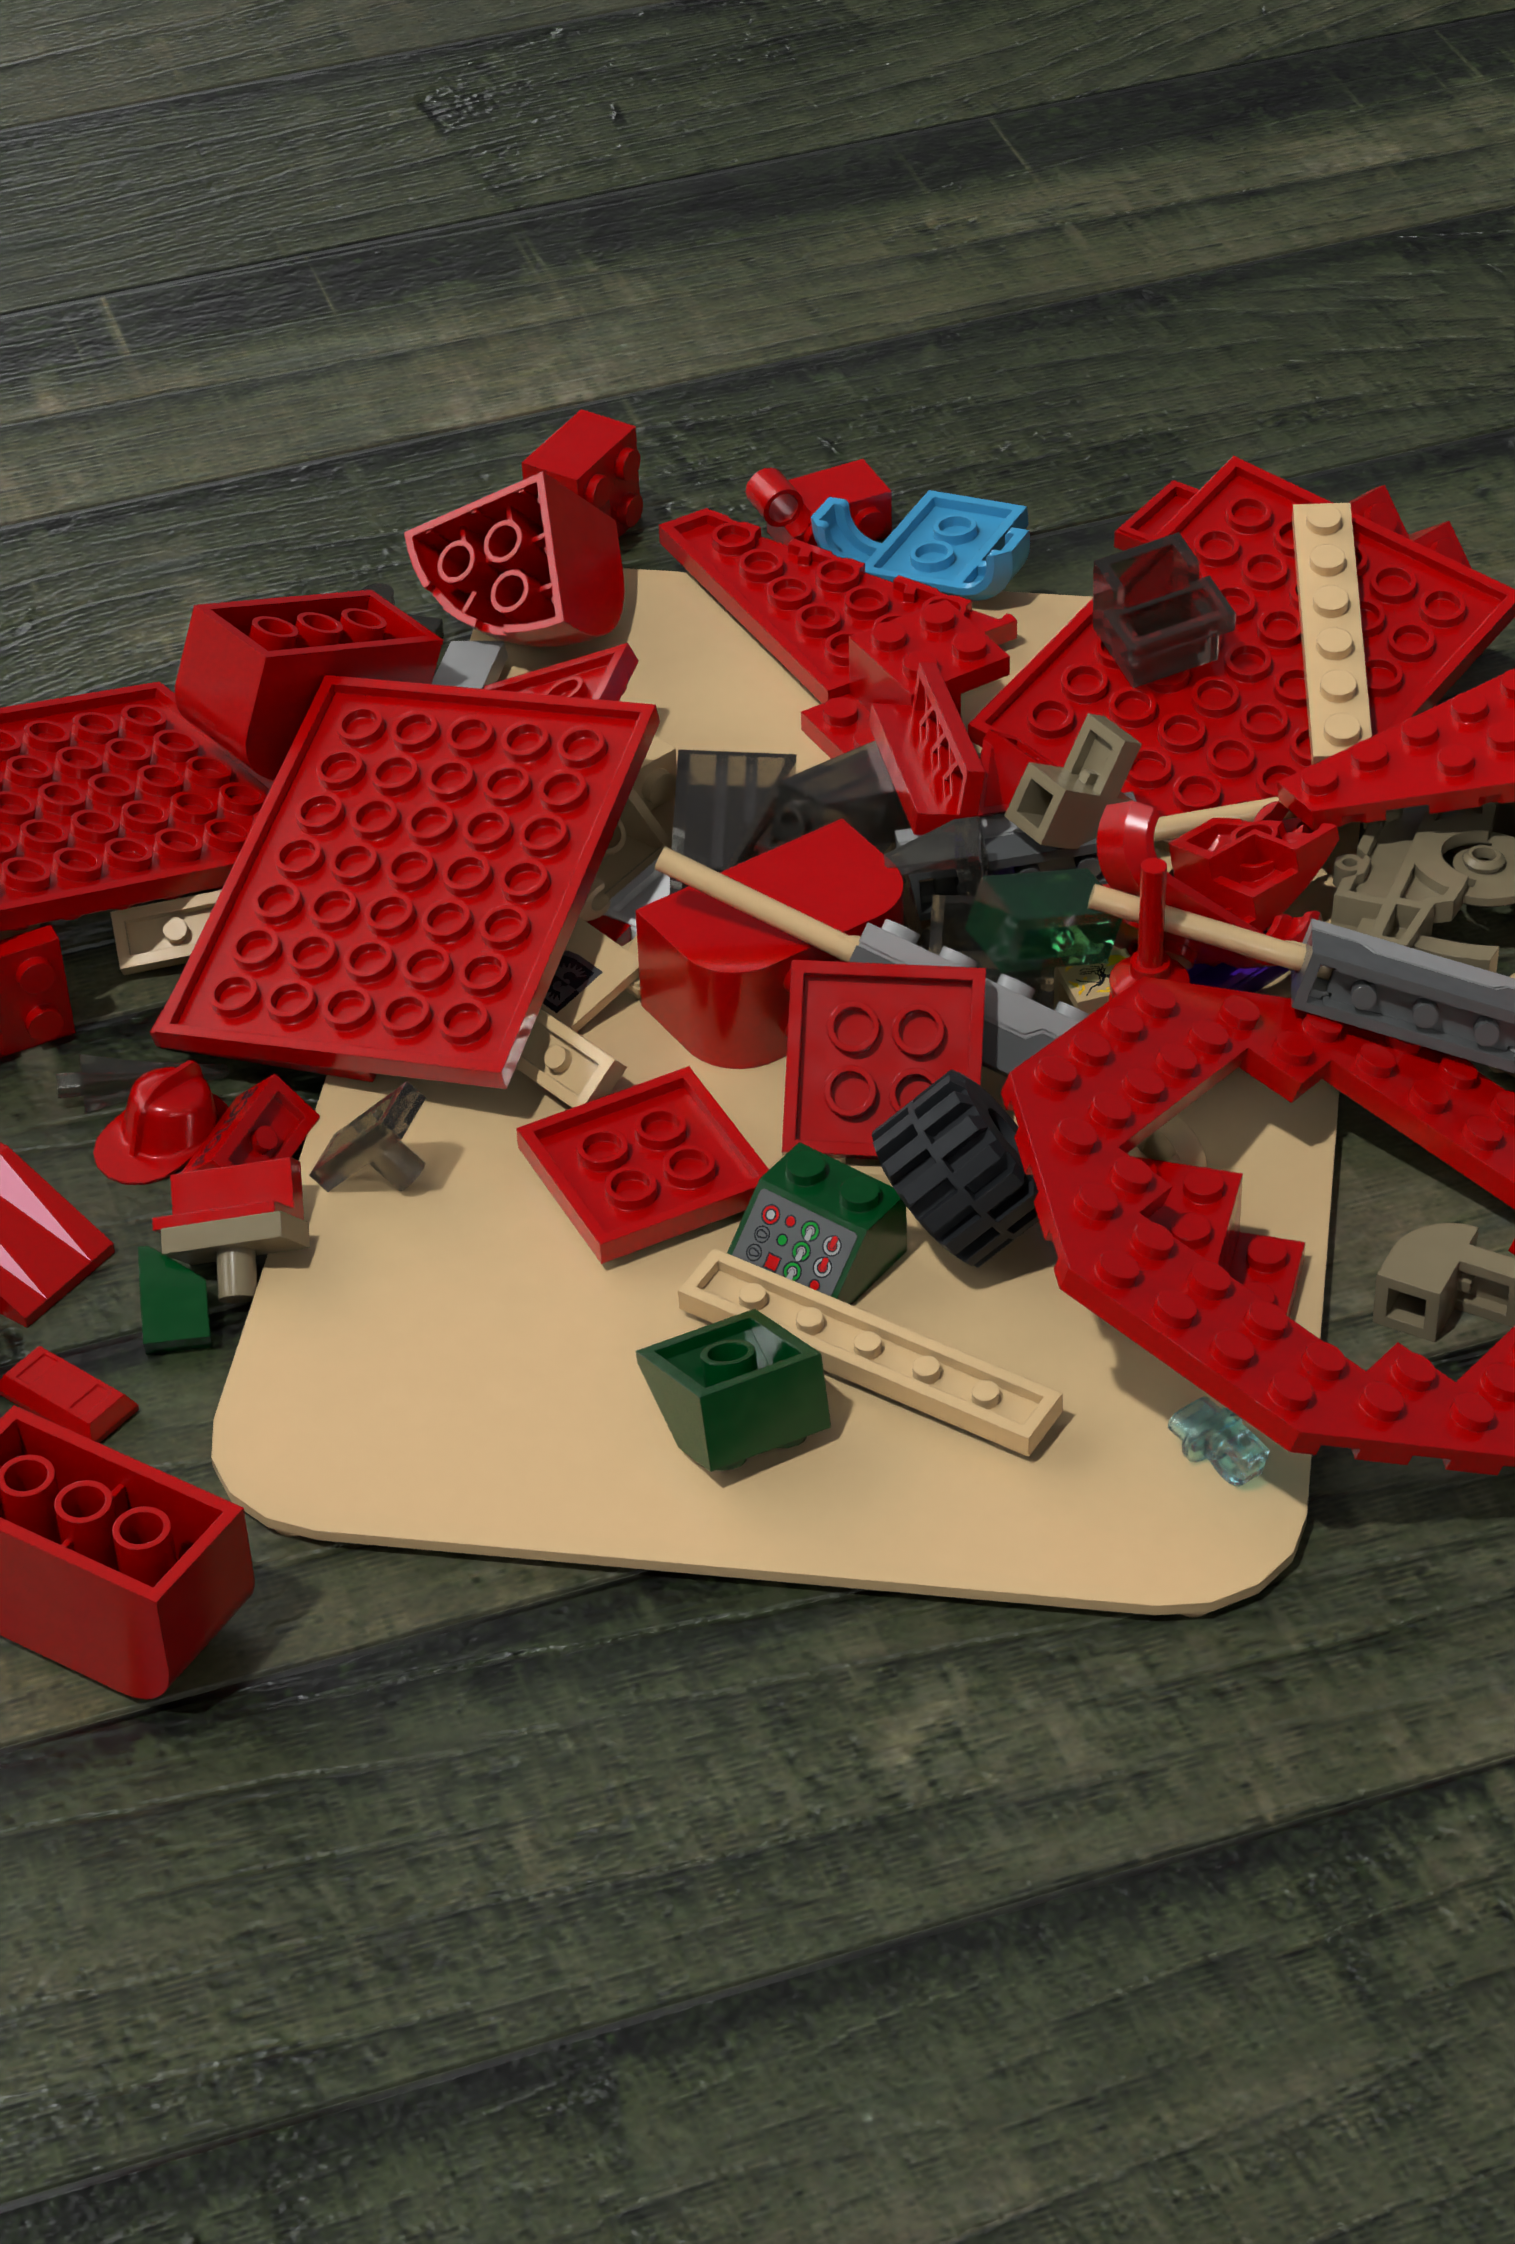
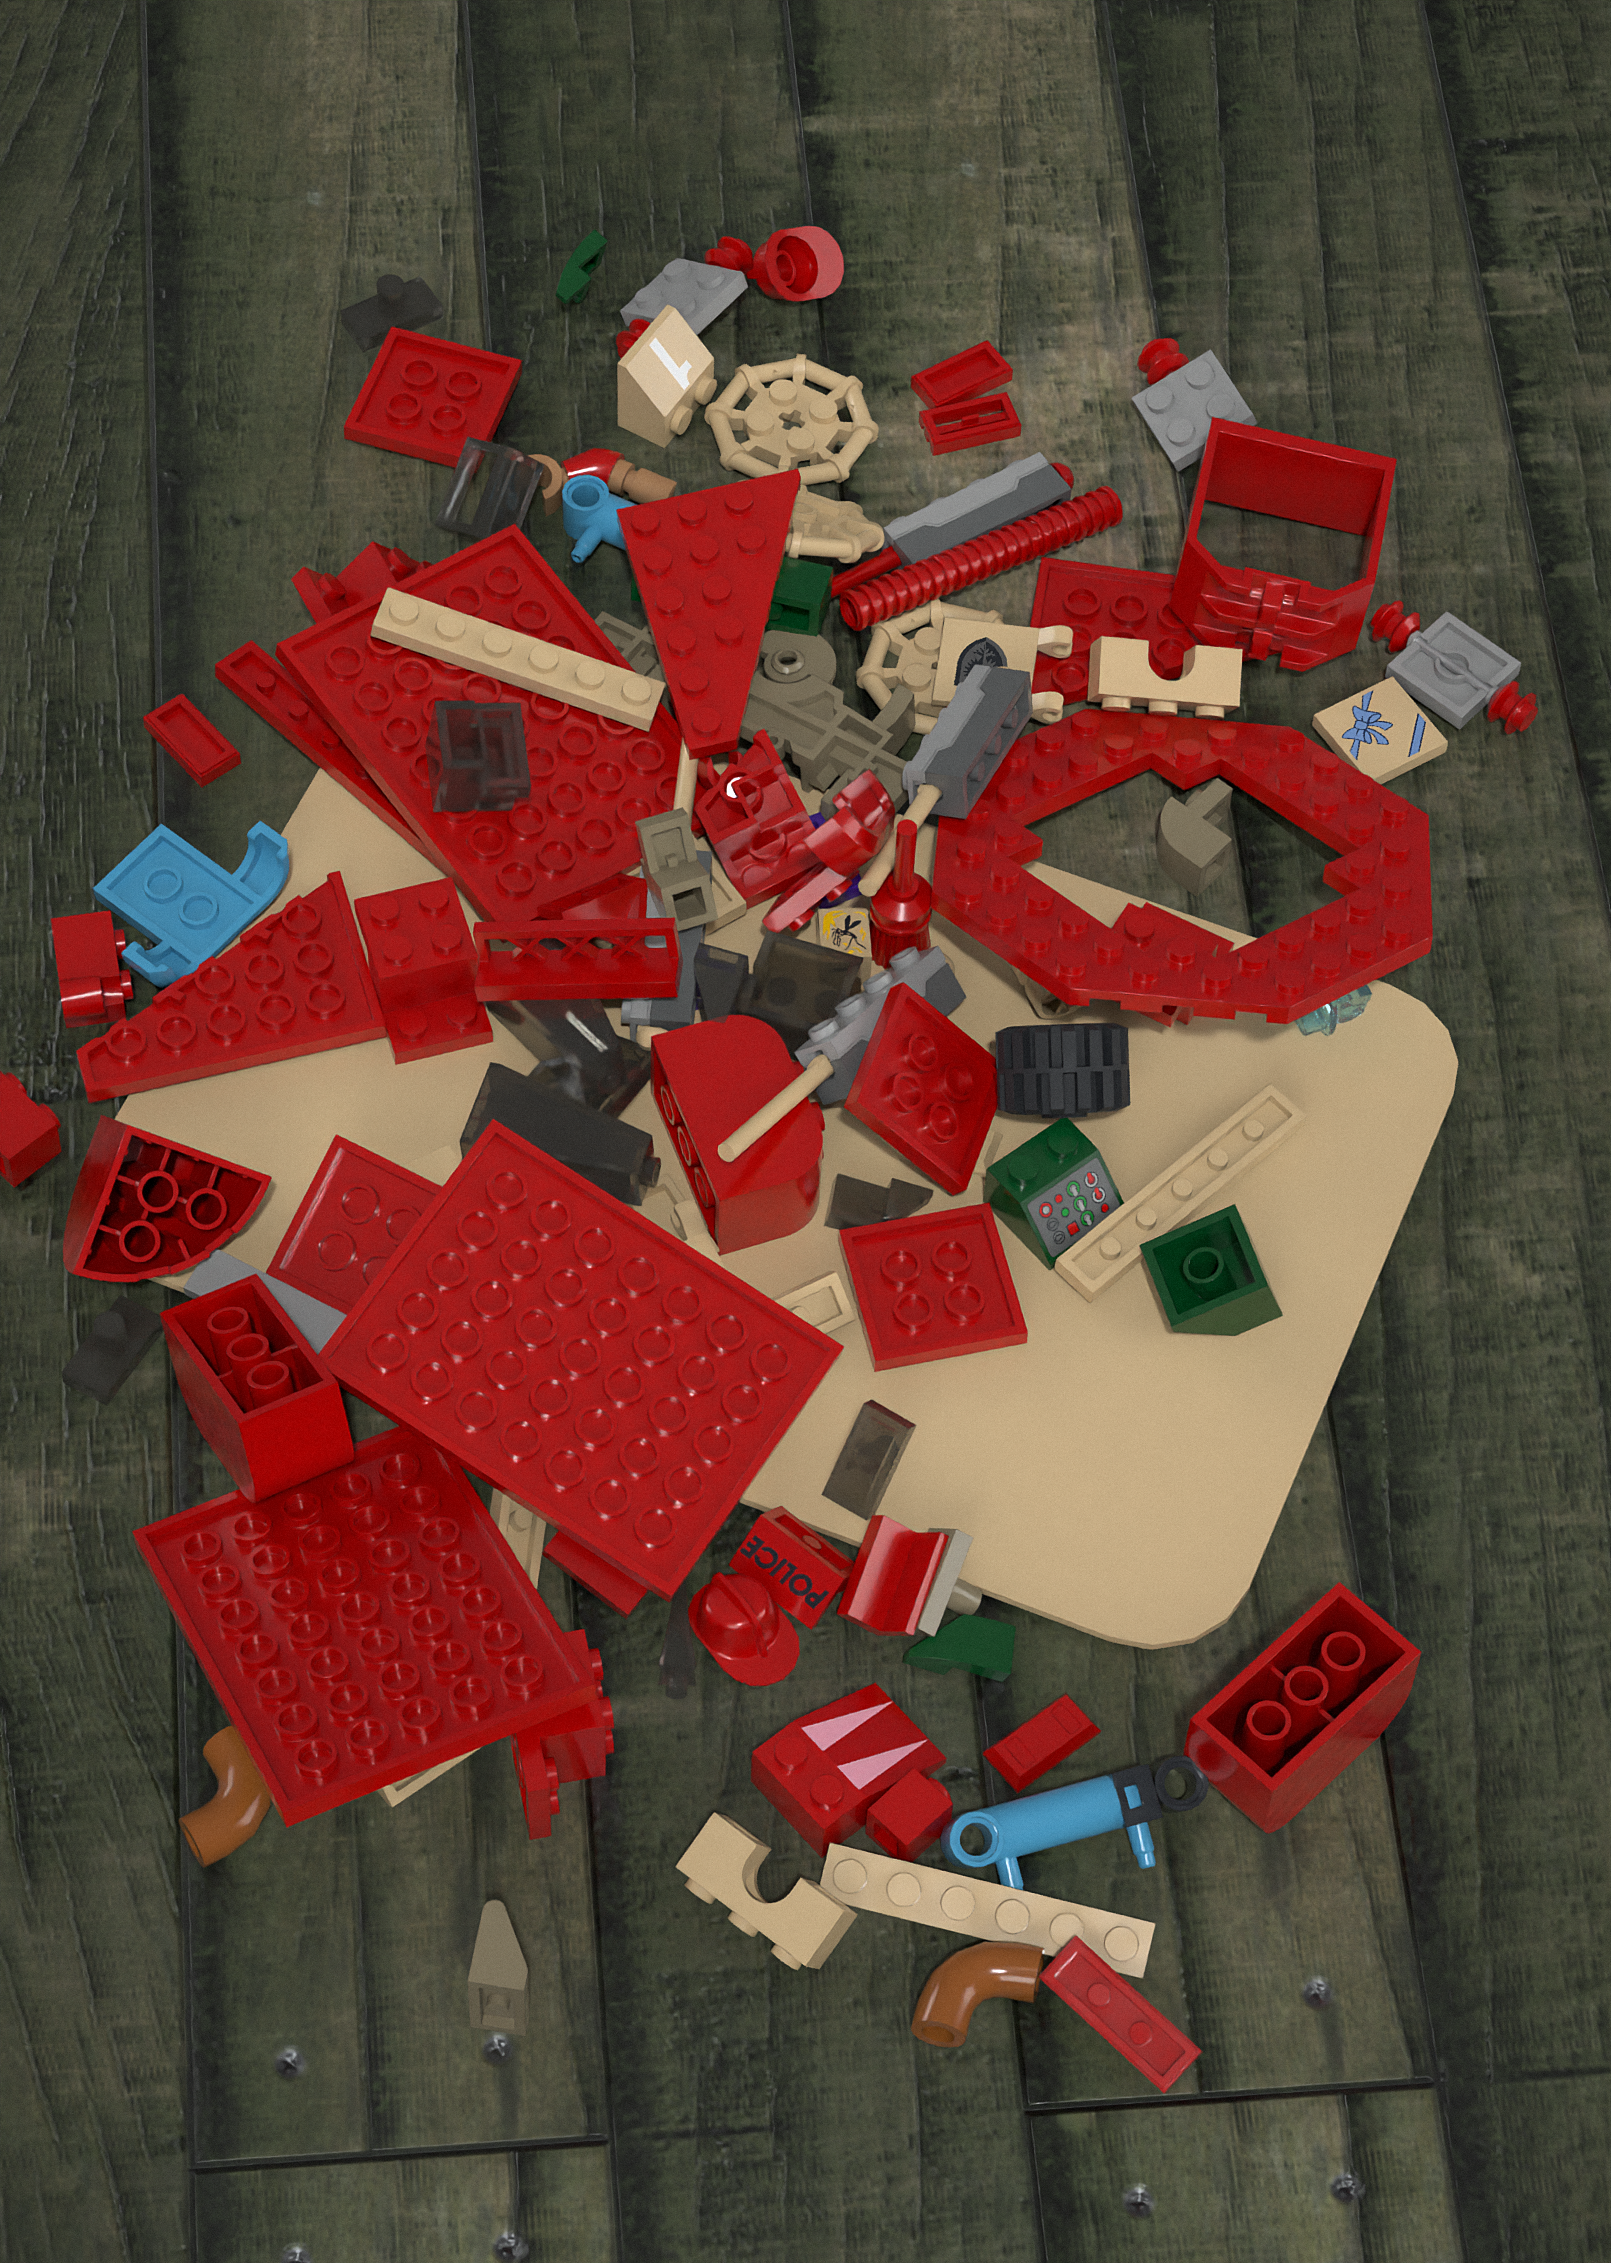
camera: 80 degrees left, 15 degrees up
clear green brick [965,868,1122,973] -> none
none -> clear smoke slope [824,1173,934,1230]

